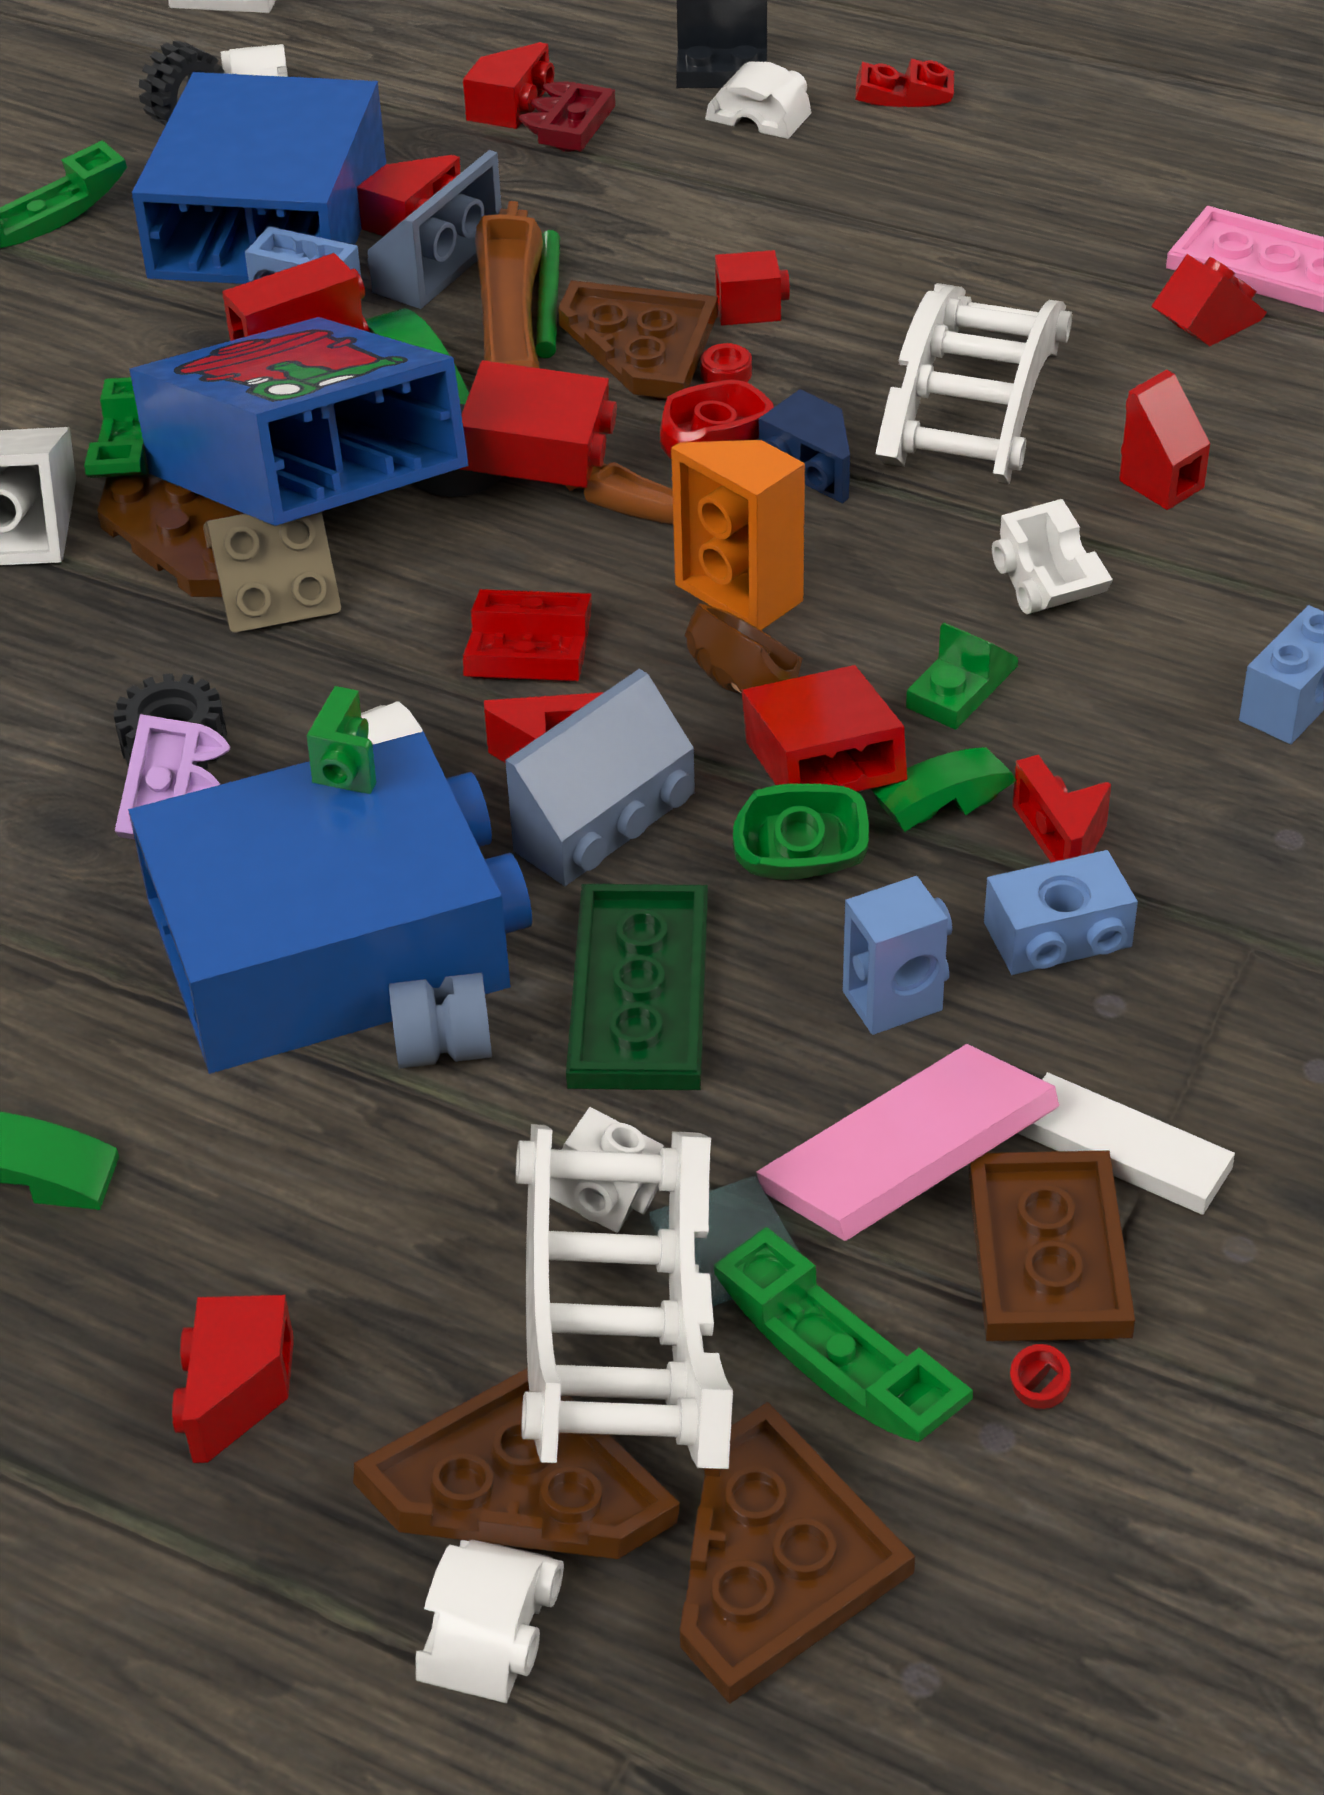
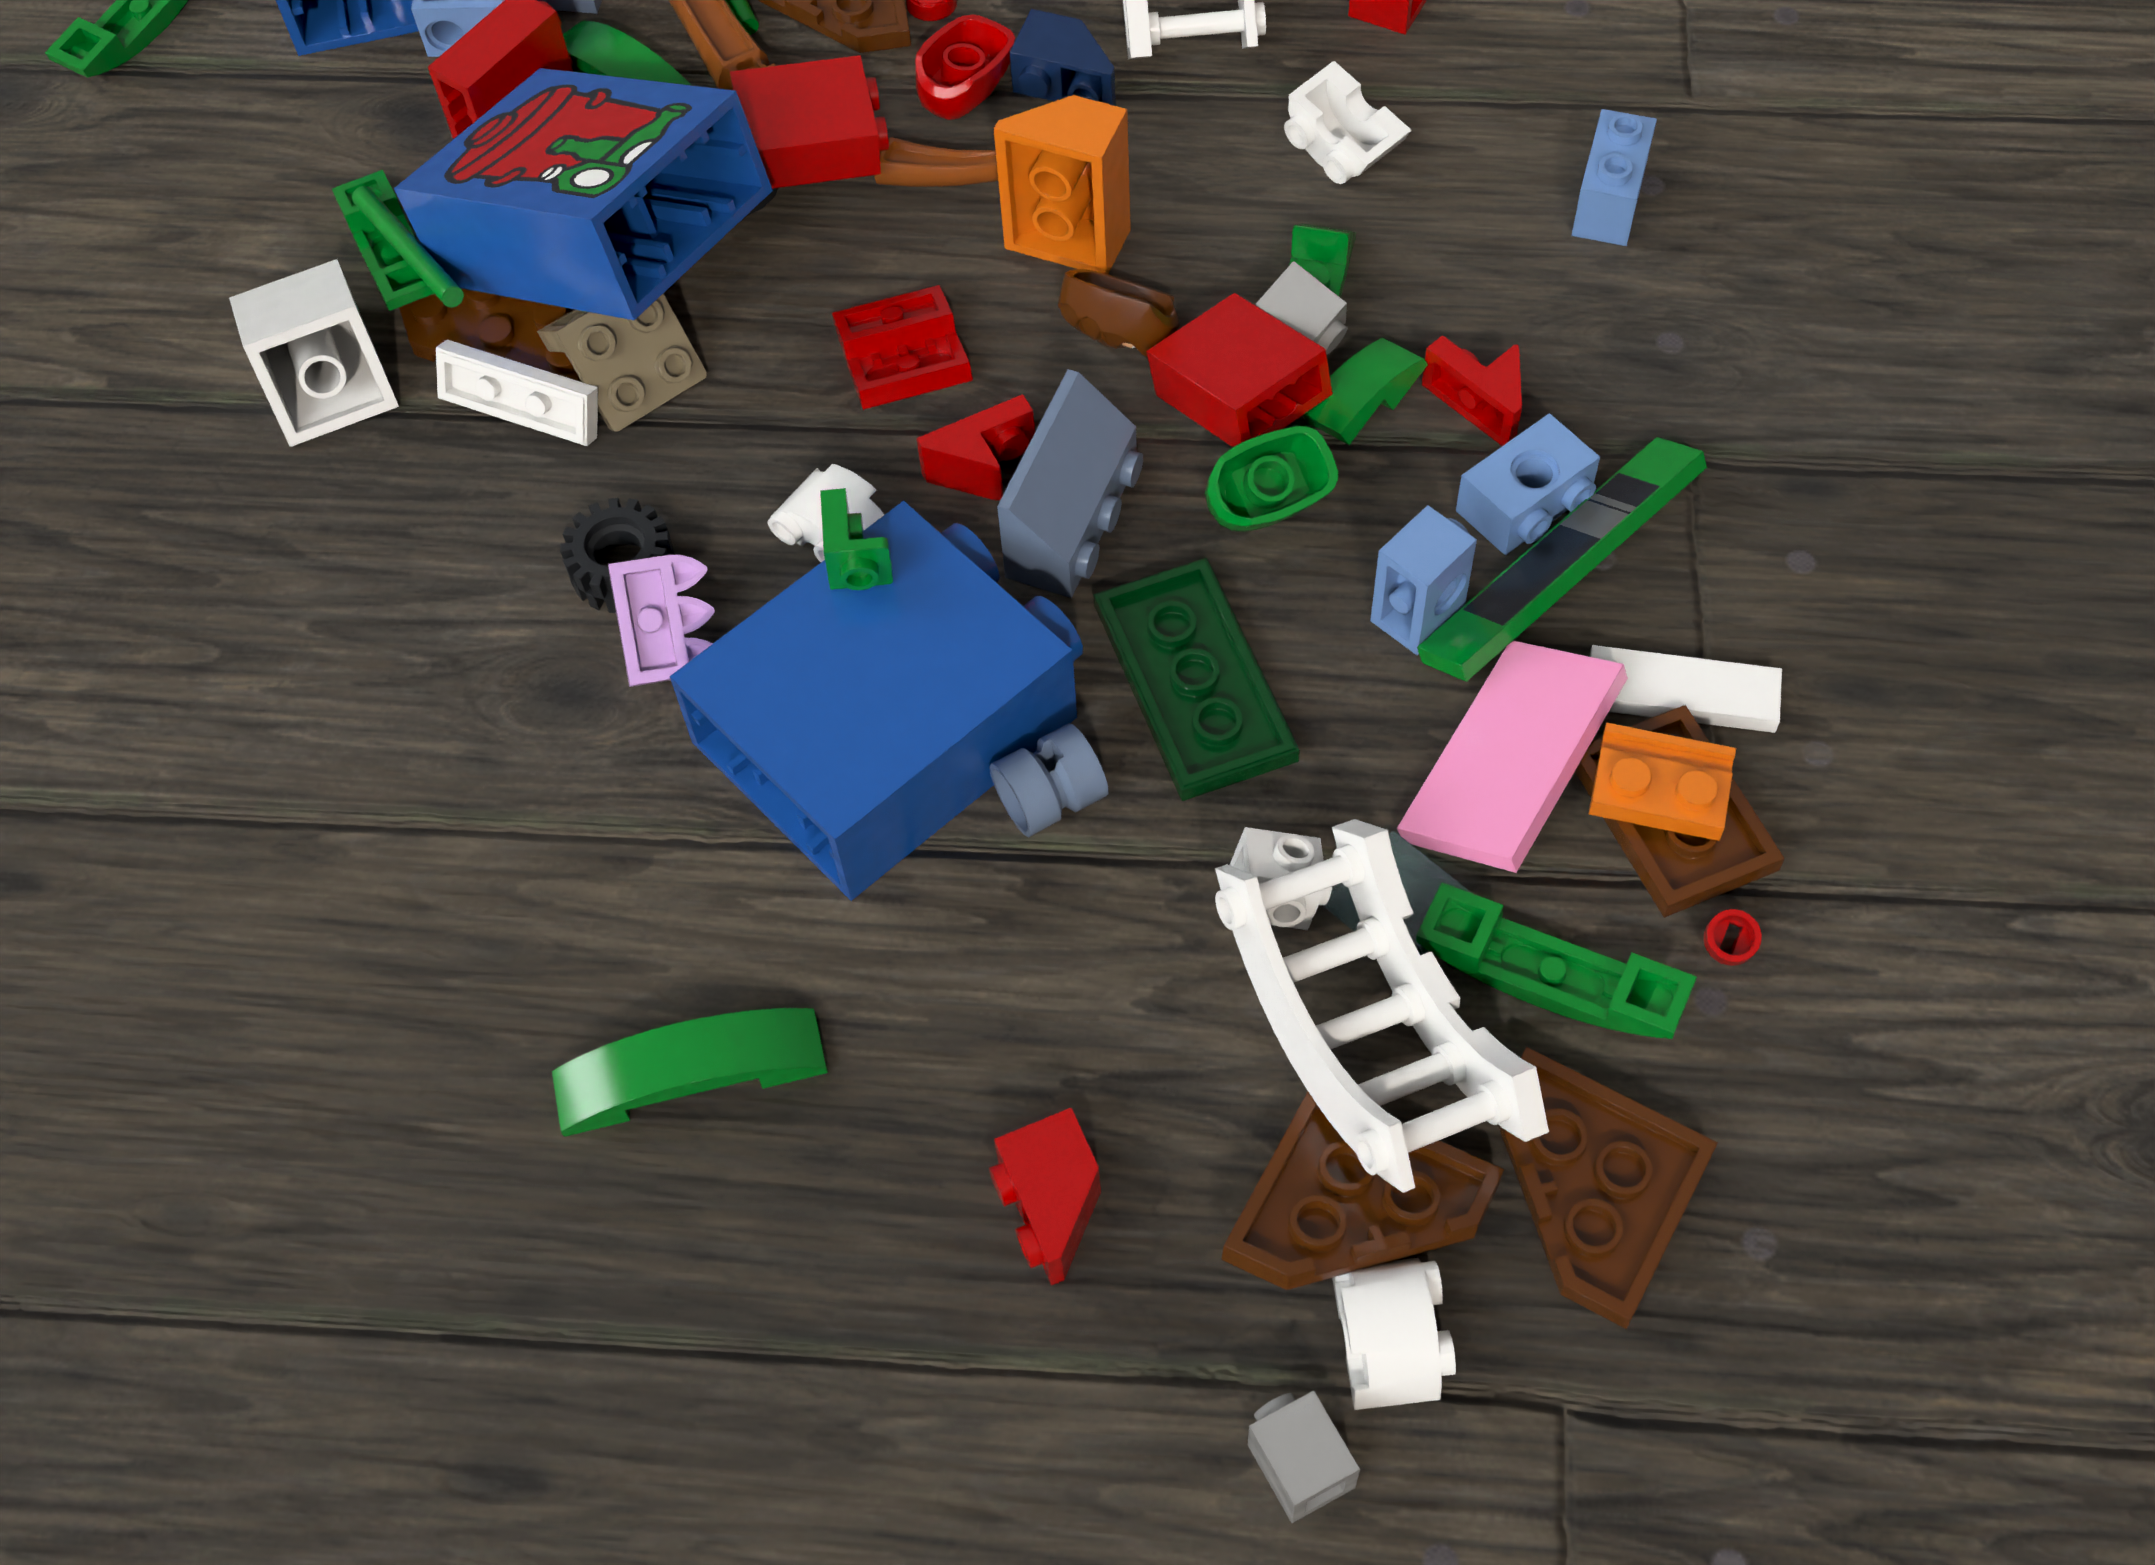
camera: 20 degrees left, 15 degrees up
none -> green bar [352,186,464,308]
none -> white tile [436,340,598,446]
none -> light grey brick [1248,1391,1360,1523]
none -> light grey brick [1256,261,1348,355]
none -> tile [1417,437,1707,682]
none -> orange plate [1588,723,1736,841]

